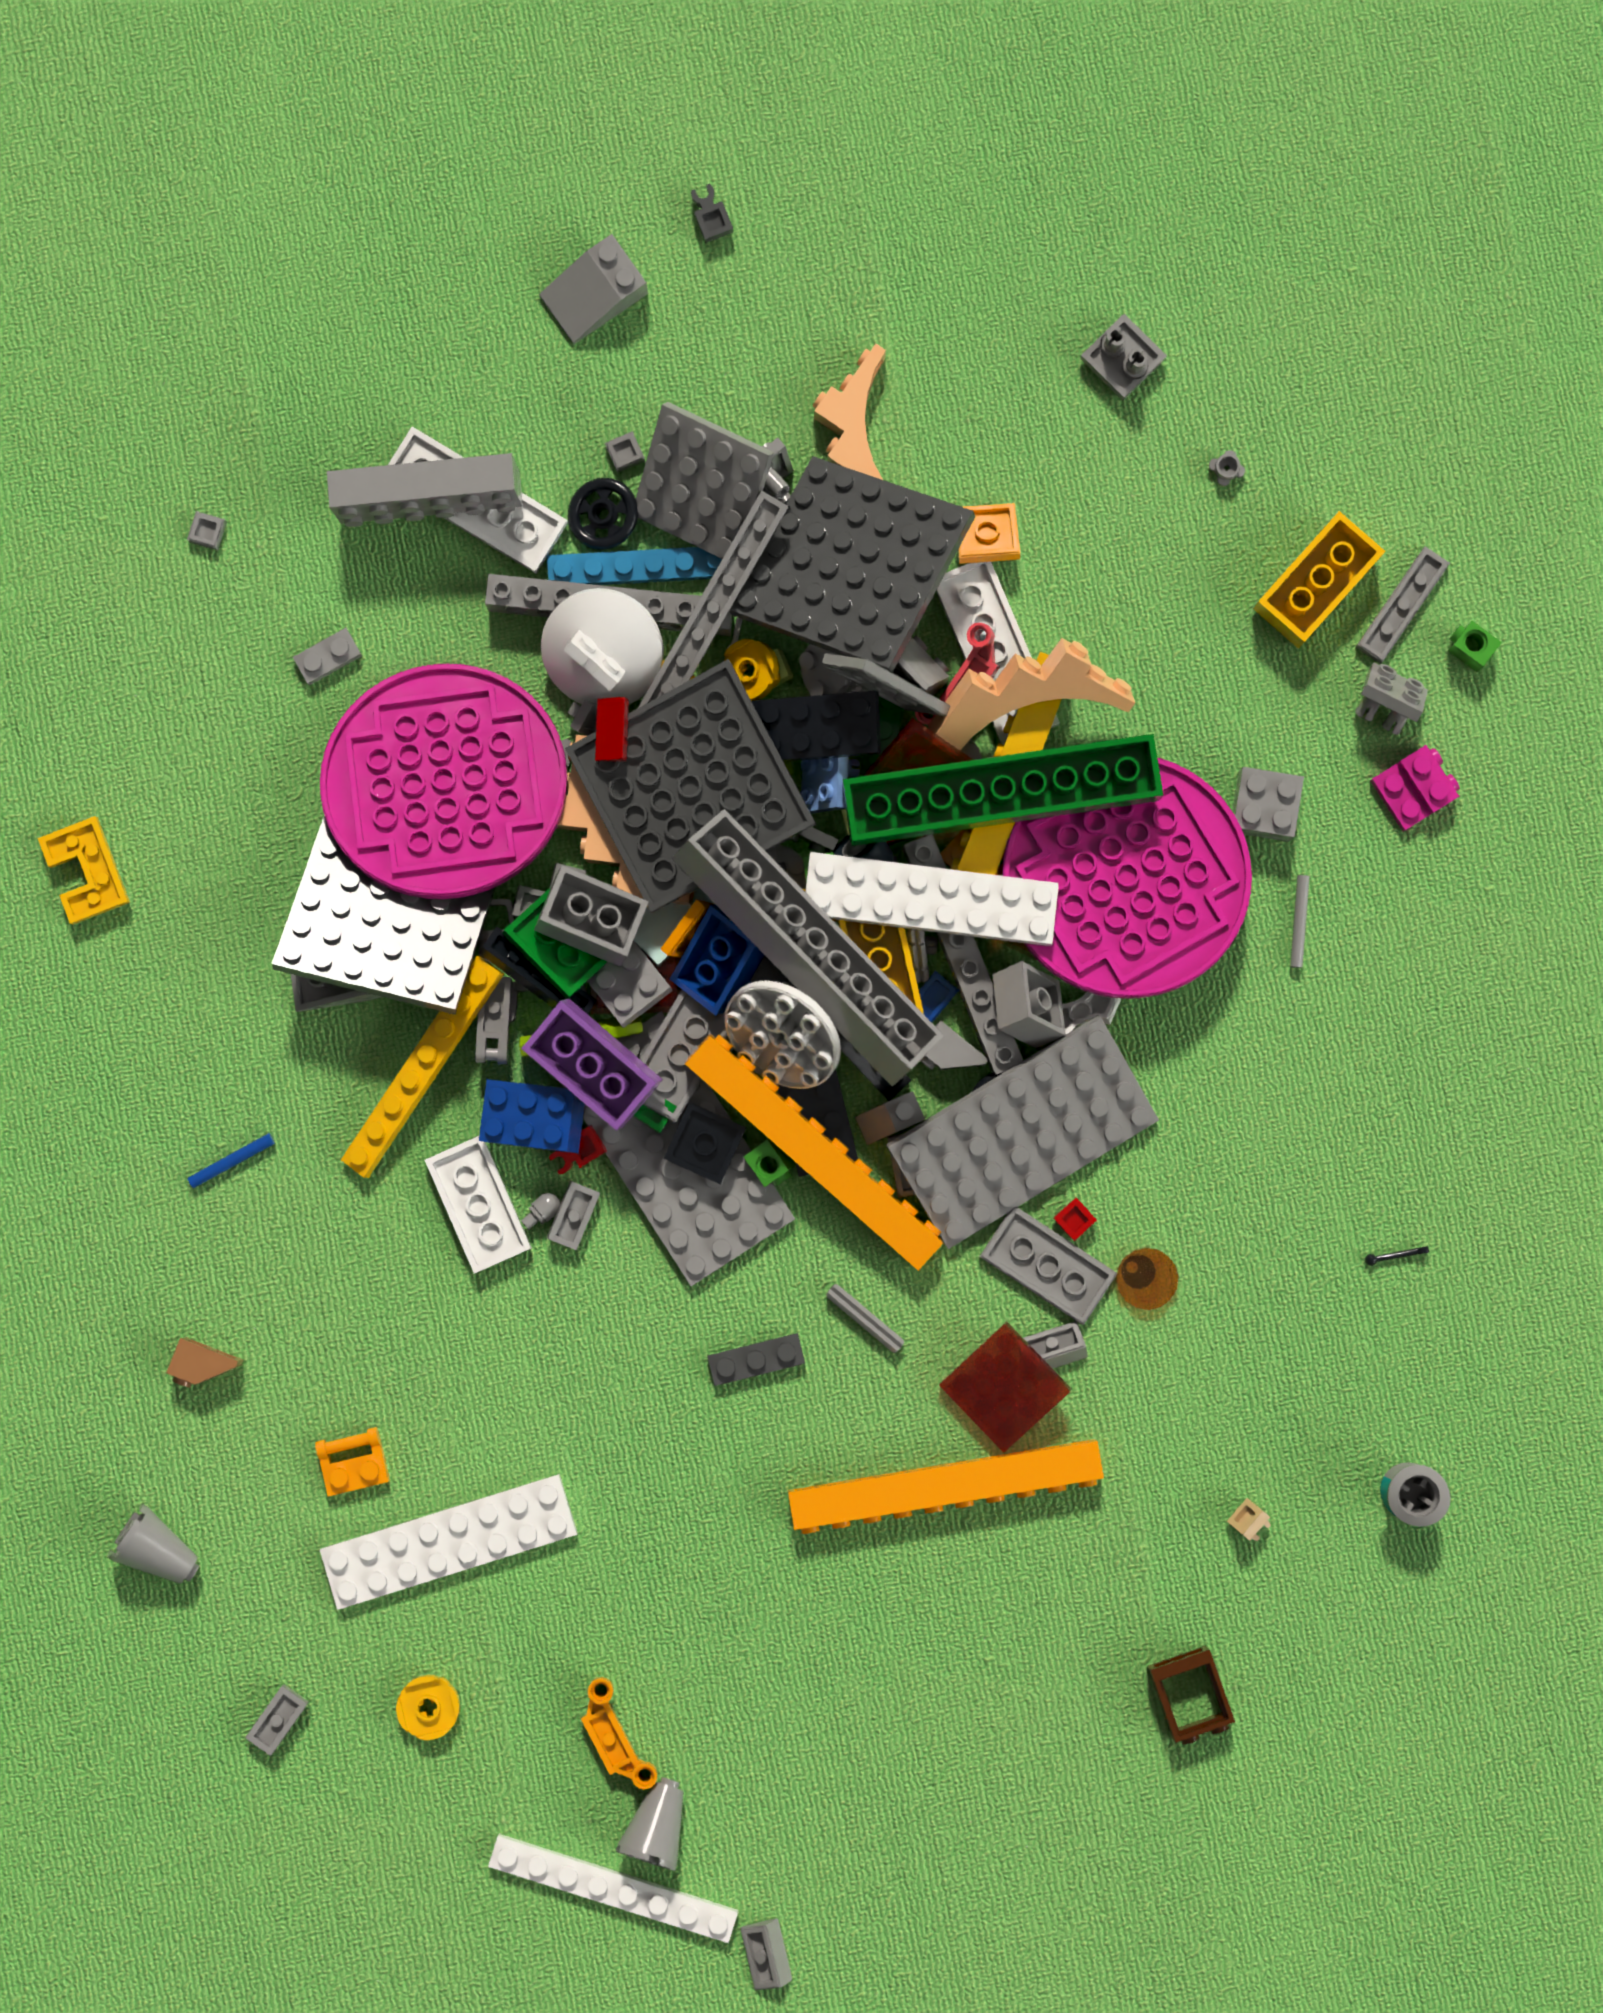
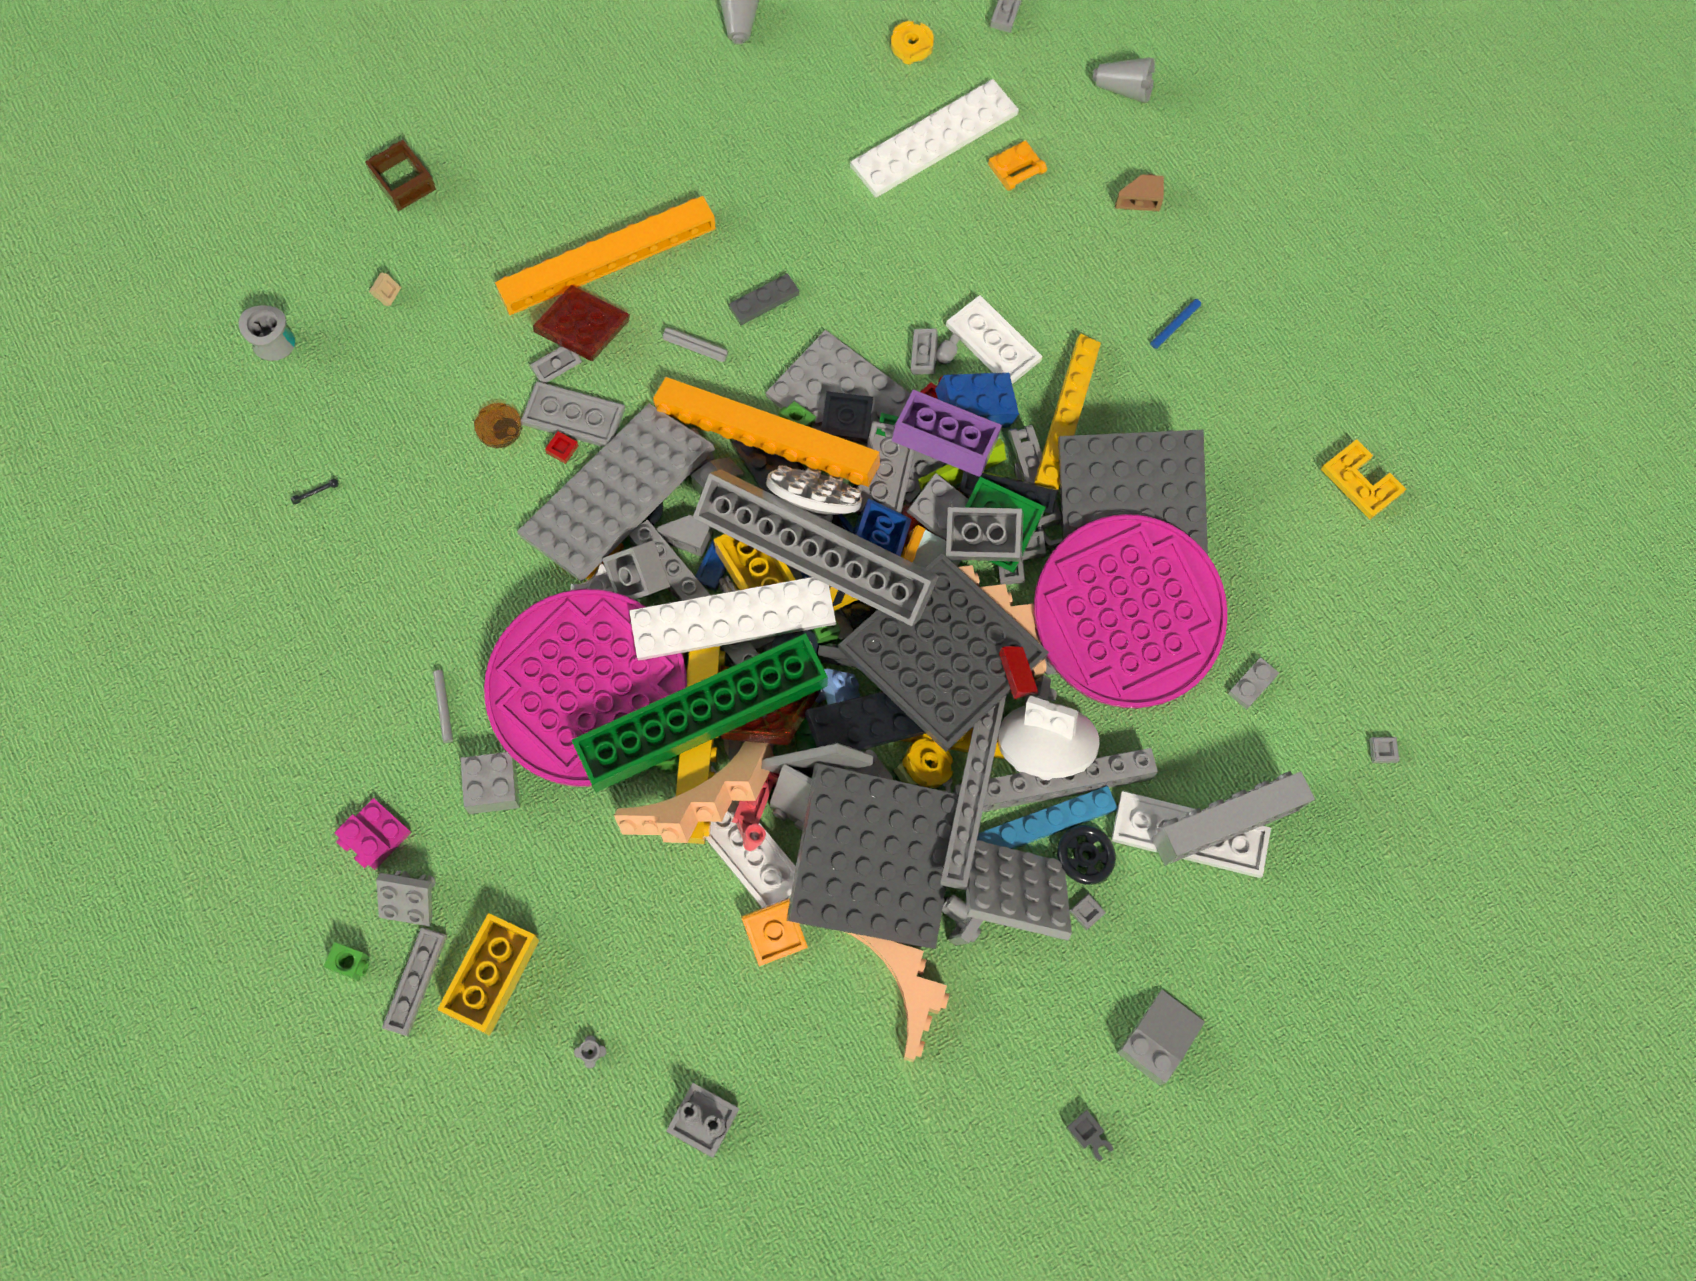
camera: 160 degrees right, 15 degrees down
light orange plate [581,1677,658,1789] -> none

